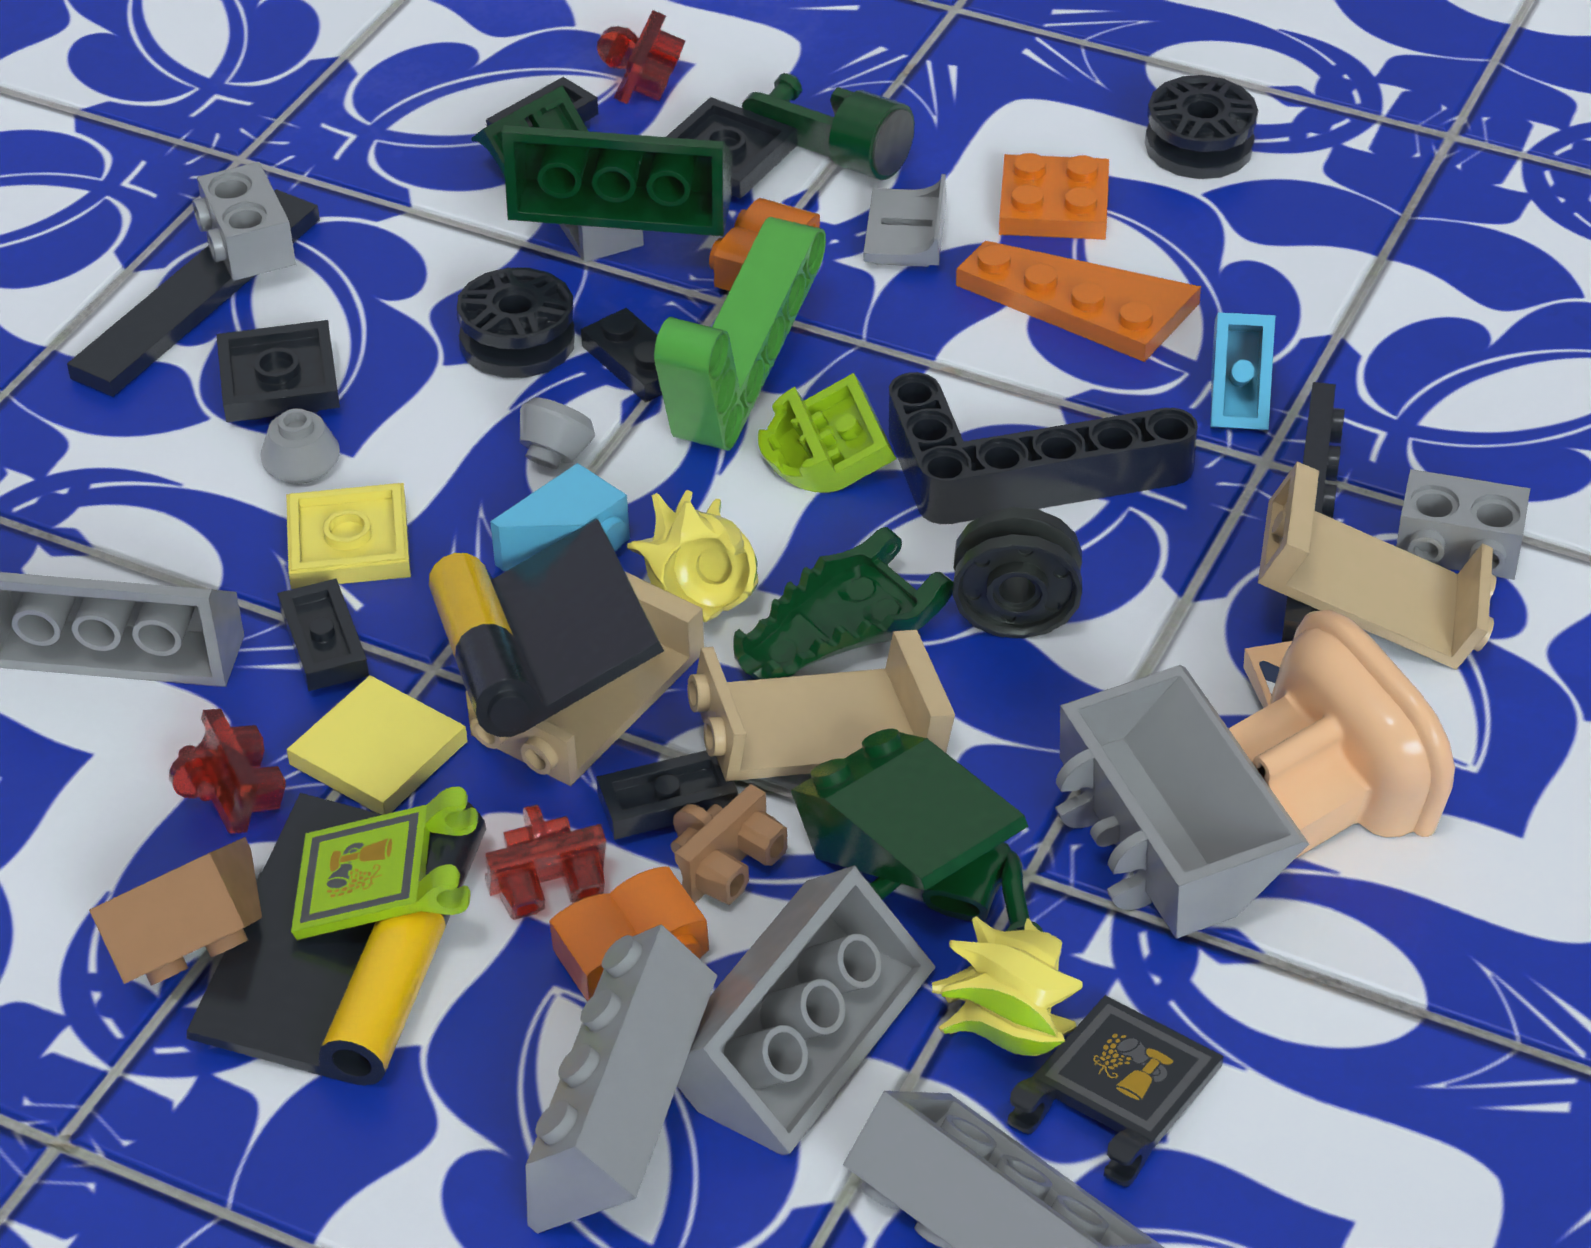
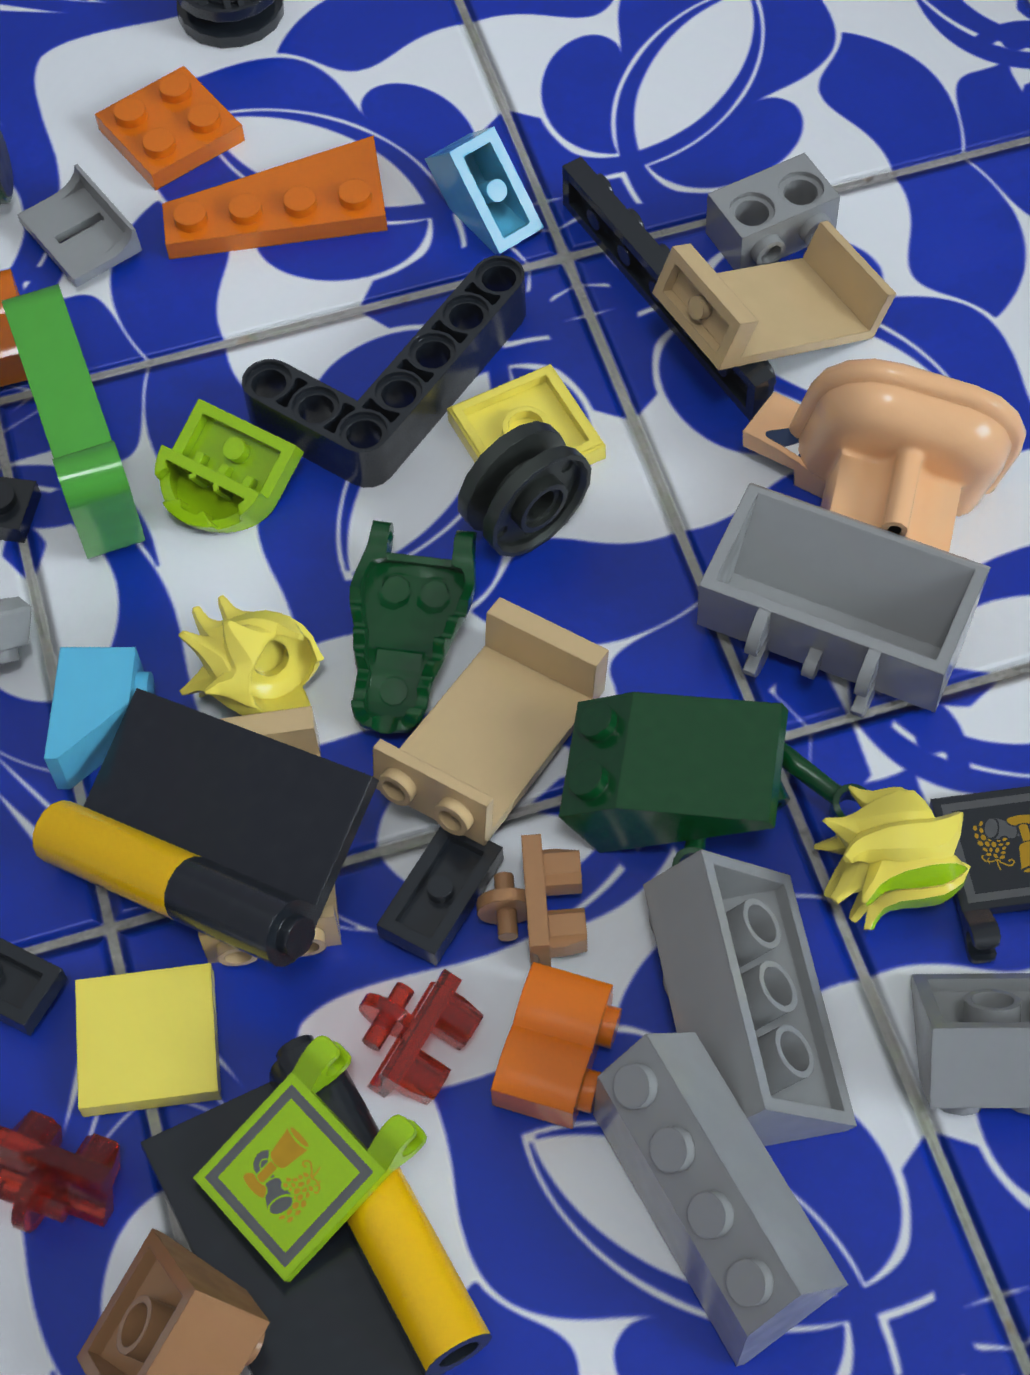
camera: 40 degrees left, 15 degrees up
none -> light yellow tile [447,364,606,465]

